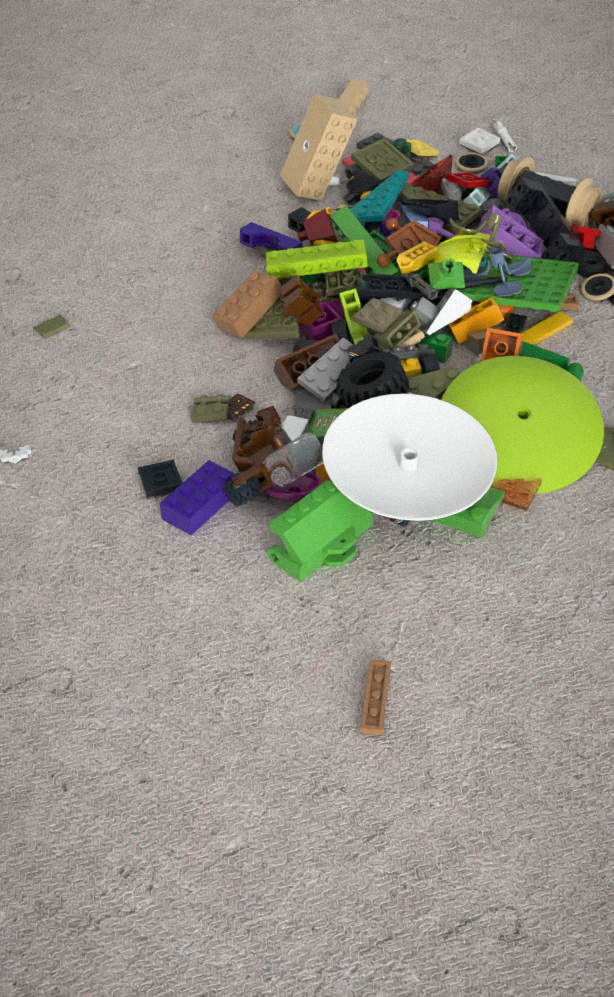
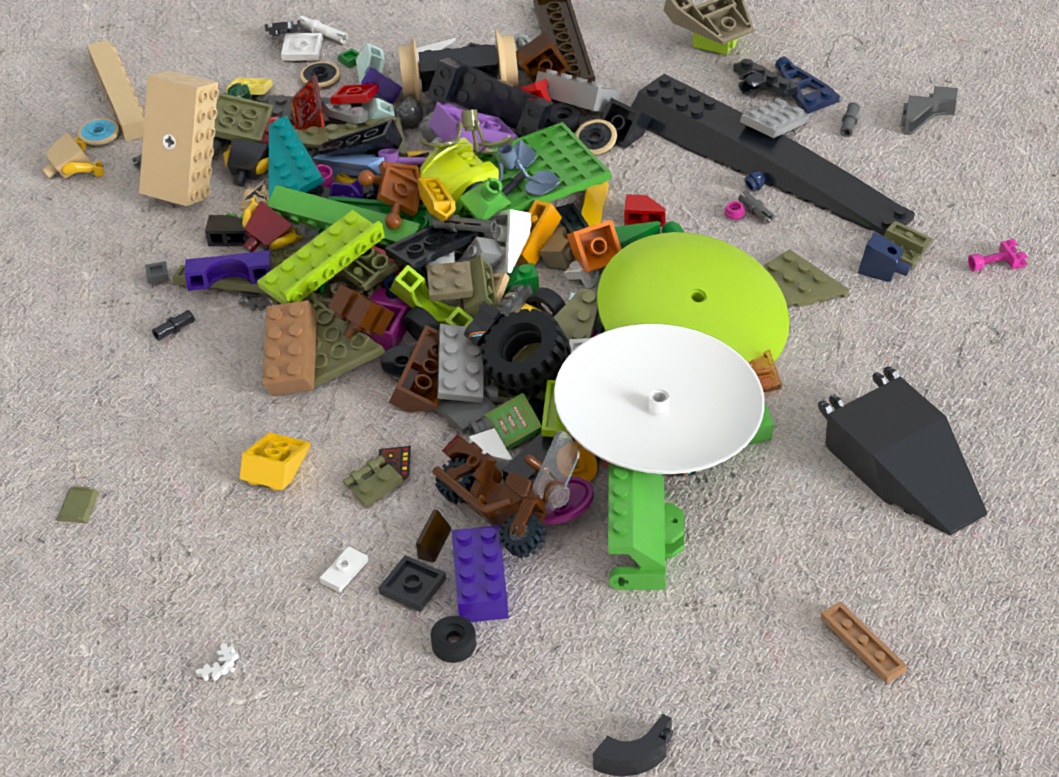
camera: 40 degrees left, 0 degrees up
none -> tan torso [42,132,104,178]
none -> dark grey plate [145,261,169,284]
none -> black pin [152,310,195,341]
none -> yellow slope [240,432,311,490]
none -> black plate [264,20,302,35]
none -> white plate [320,546,368,593]
none -> dark brown slope [416,509,451,562]
none -> black tyre [430,616,476,663]
none -> black arch [593,714,673,776]
none -> red slope [624,194,666,227]
none -> black windscreen [818,366,987,535]

